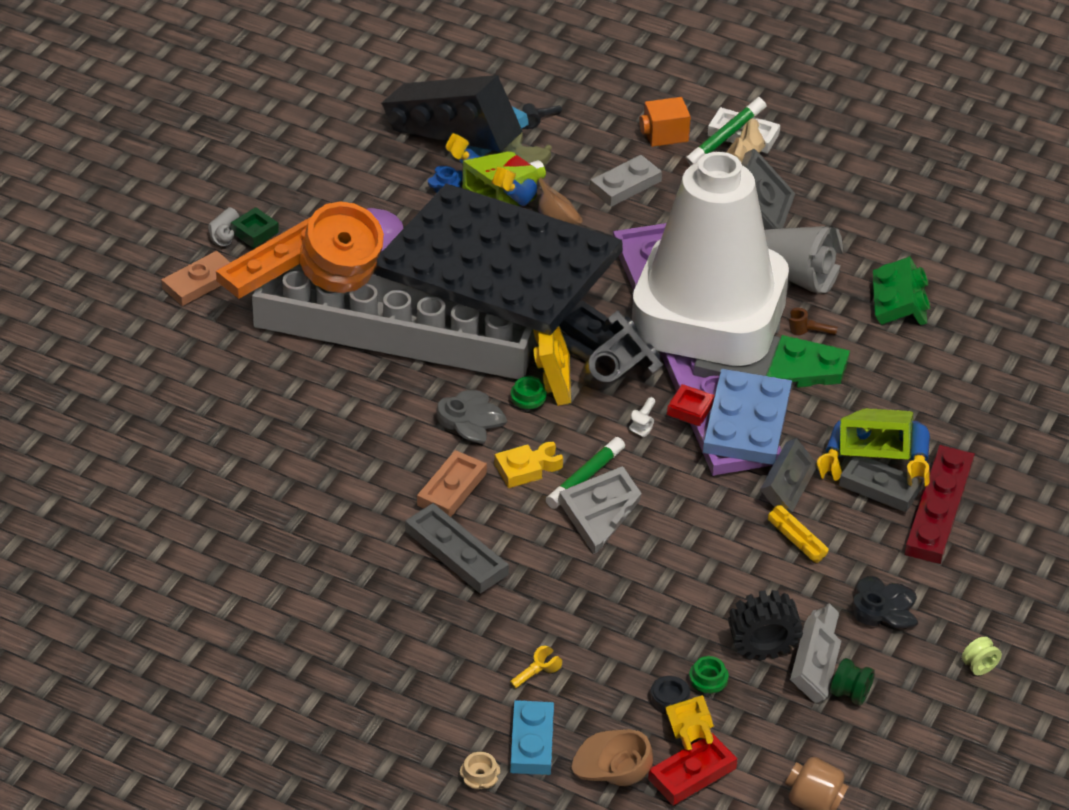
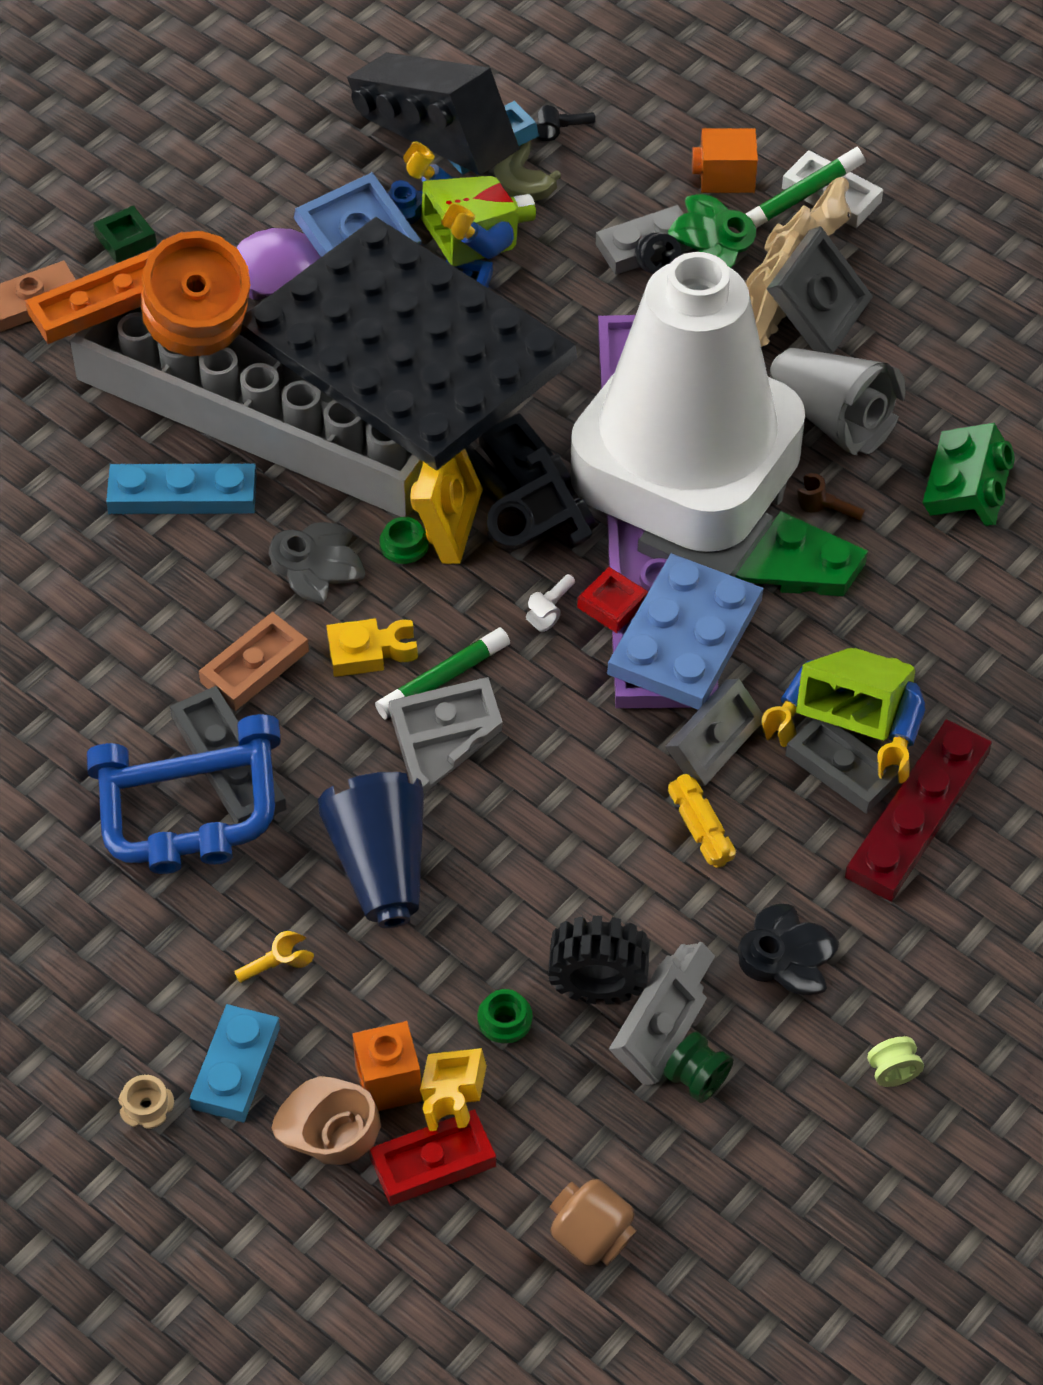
camera: 15 degrees right, 10 degrees up
light grey arm [208,207,239,247] -> none
medium nougat cap [538,177,583,226] -> none
black tile [650,676,690,715] -> none
none -> blue bar [87,714,281,874]
none -> dark azure plate [106,463,257,514]
none -> medium blue plate [294,172,421,257]
none -> dark blue cone [318,772,424,928]
none -> orange brick [352,1021,422,1111]
none -> black bush [635,232,681,274]
none -> green plate [667,194,756,269]

